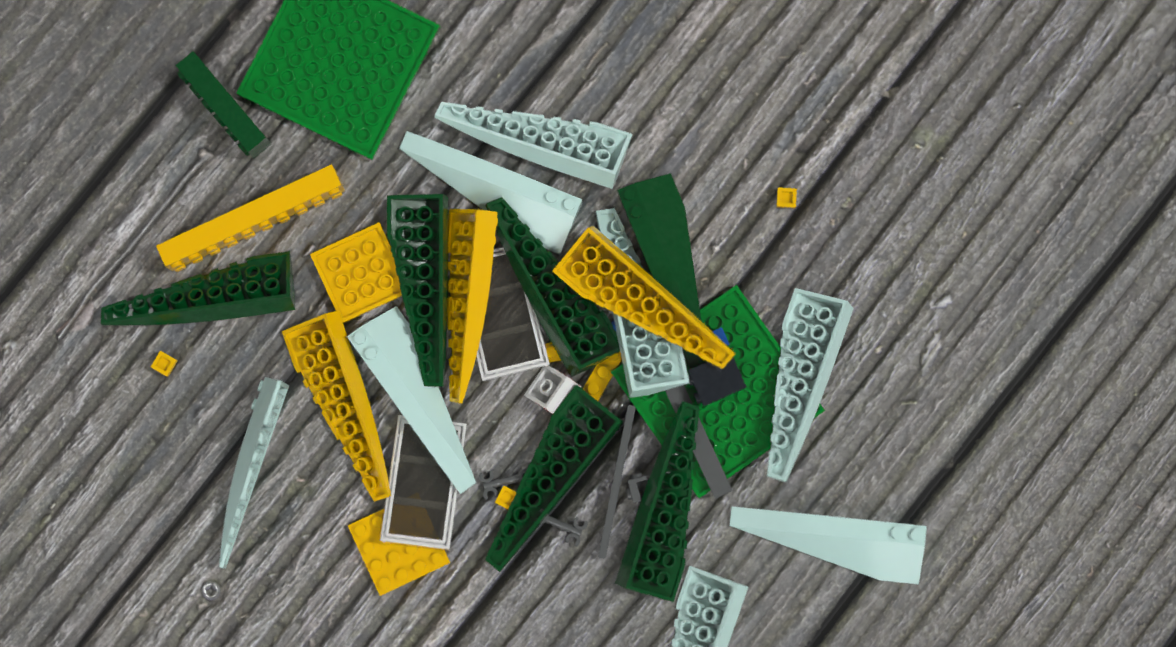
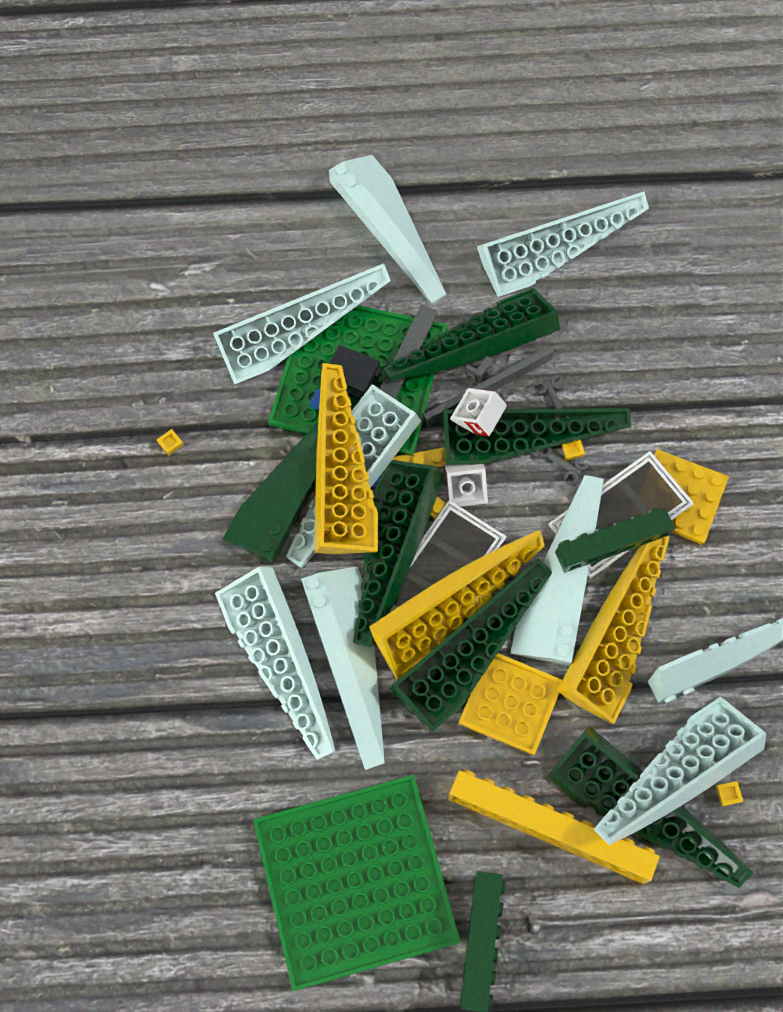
camera: 130 degrees left, 15 degrees down
none -> white slope [450,388,507,437]
none -> dark green brick [555,508,675,573]
none -> light aqua wedge [595,697,766,845]

